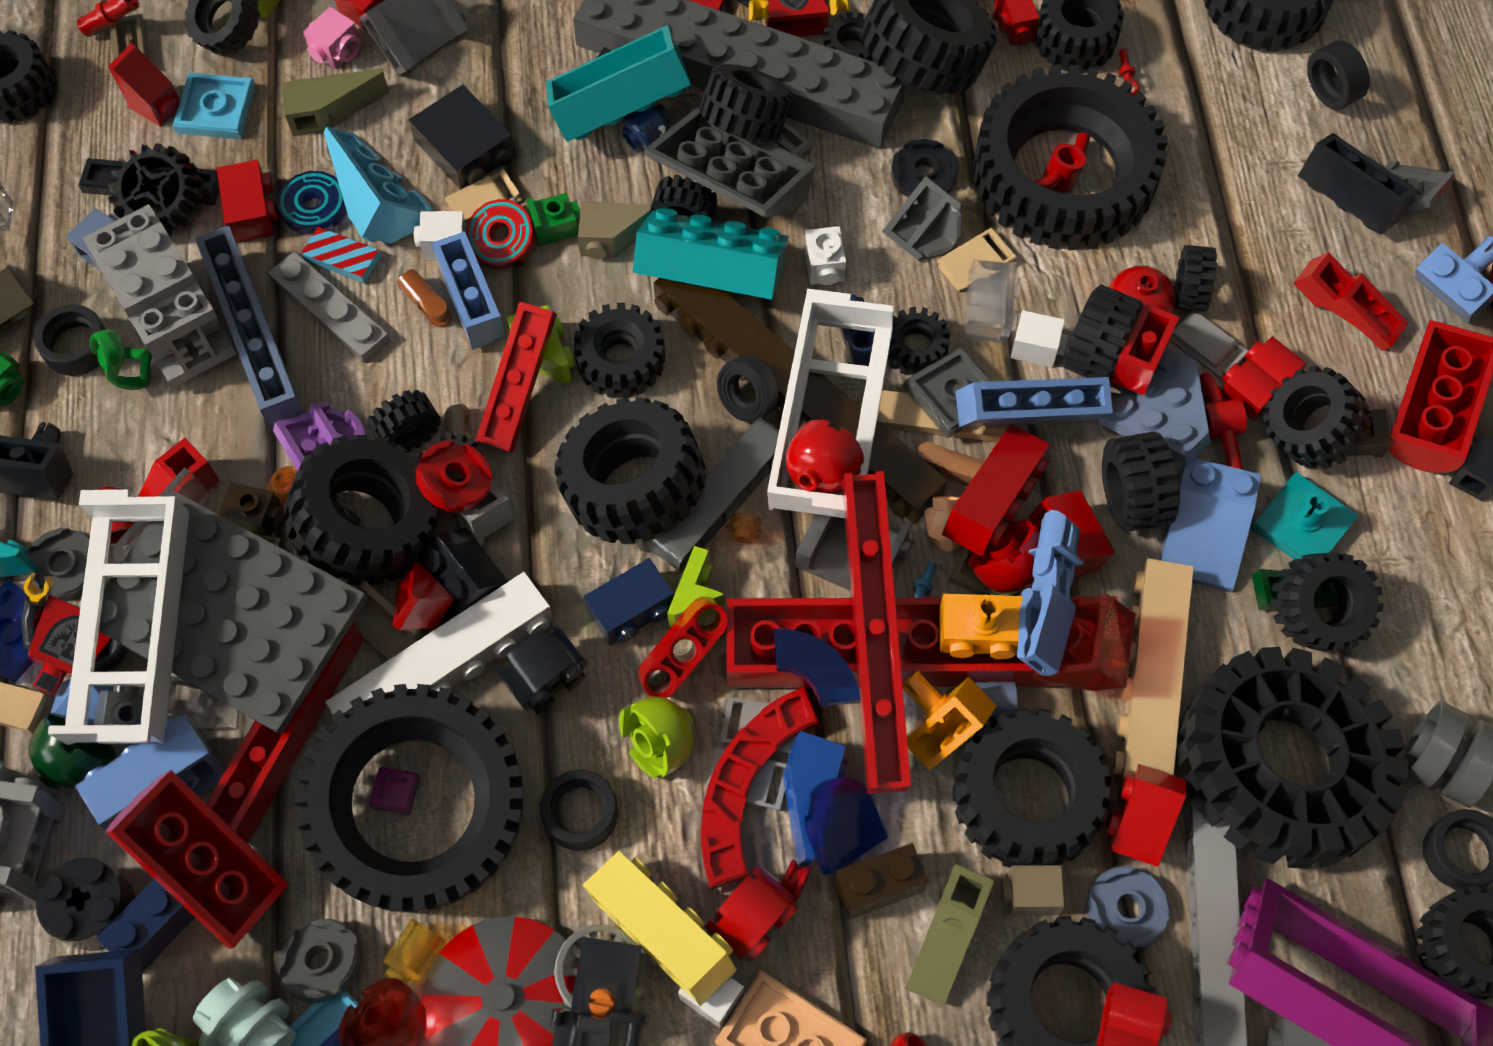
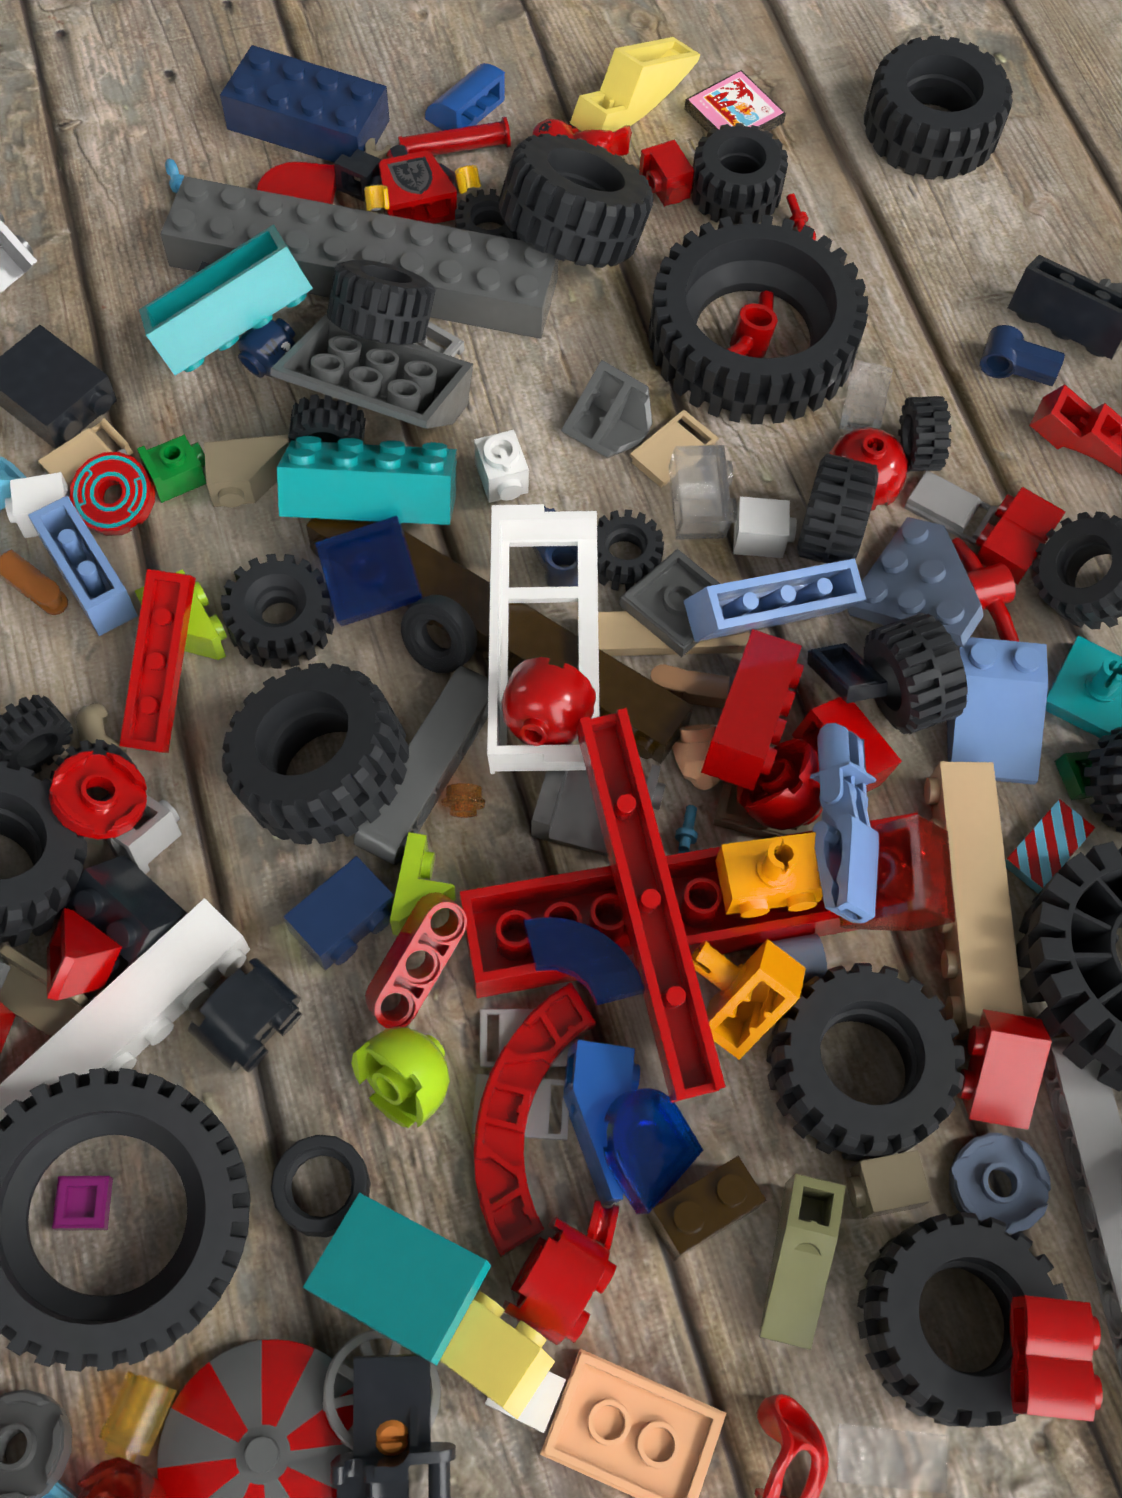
camera: 15 degrees left, 0 degrees up
black tile [890,139,959,198] -> none
red brick [1110,303,1179,396] -> none
black tyre [1307,40,1370,110] -> none
none -> teal tile [303,1192,492,1366]
none -> clear blue tile [315,516,423,626]
none -> black tile [807,643,888,703]
none -> clear slope [839,360,893,431]
none -> dark blue piece [979,325,1065,386]
none -> tile [1005,799,1096,894]

